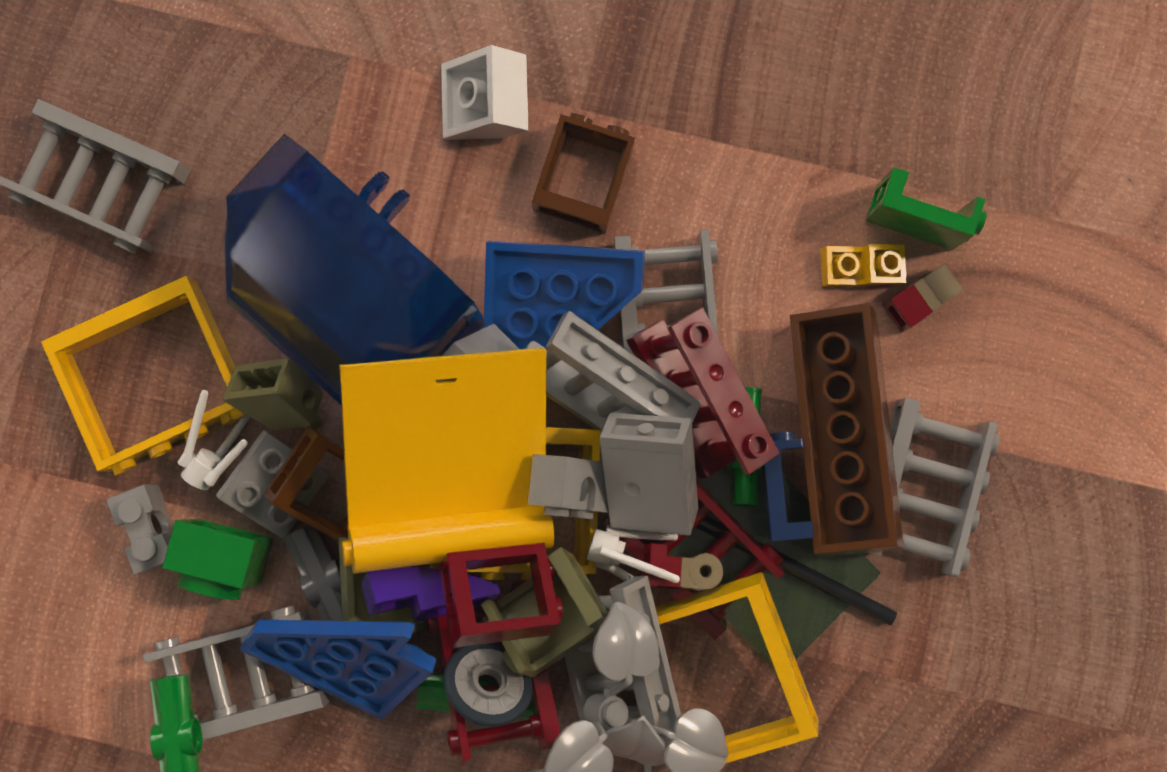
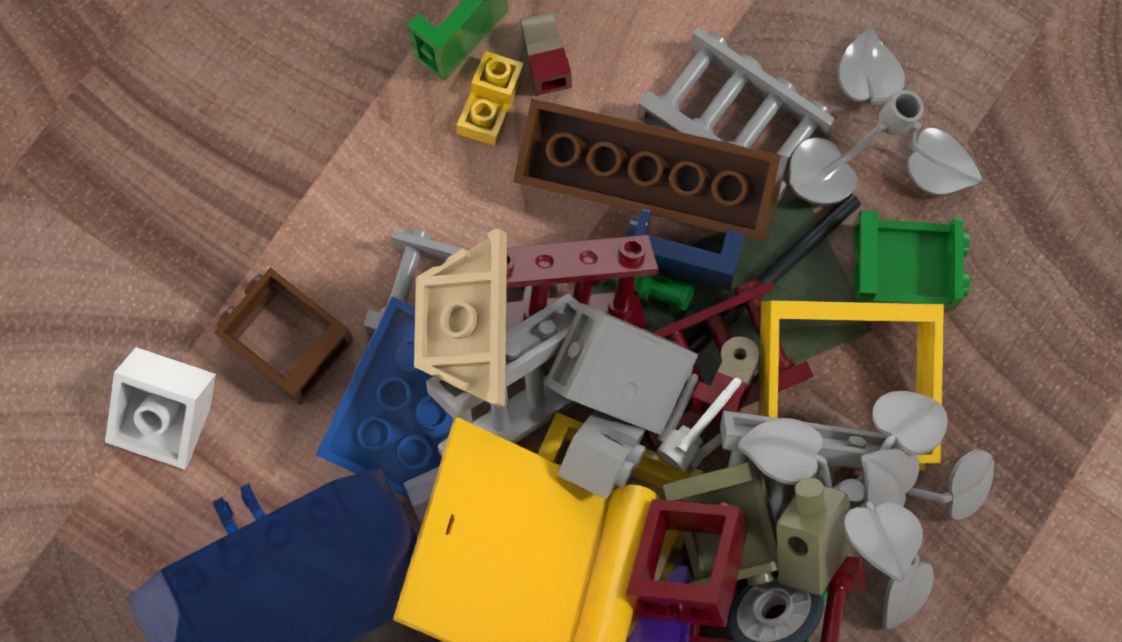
camera: 65 degrees left, 10 degrees down
none -> tan wing [414,229,507,407]
none -> olive torso [776,478,853,596]
none -> light grey plant [789,29,982,205]
none -> green panel [852,210,970,311]

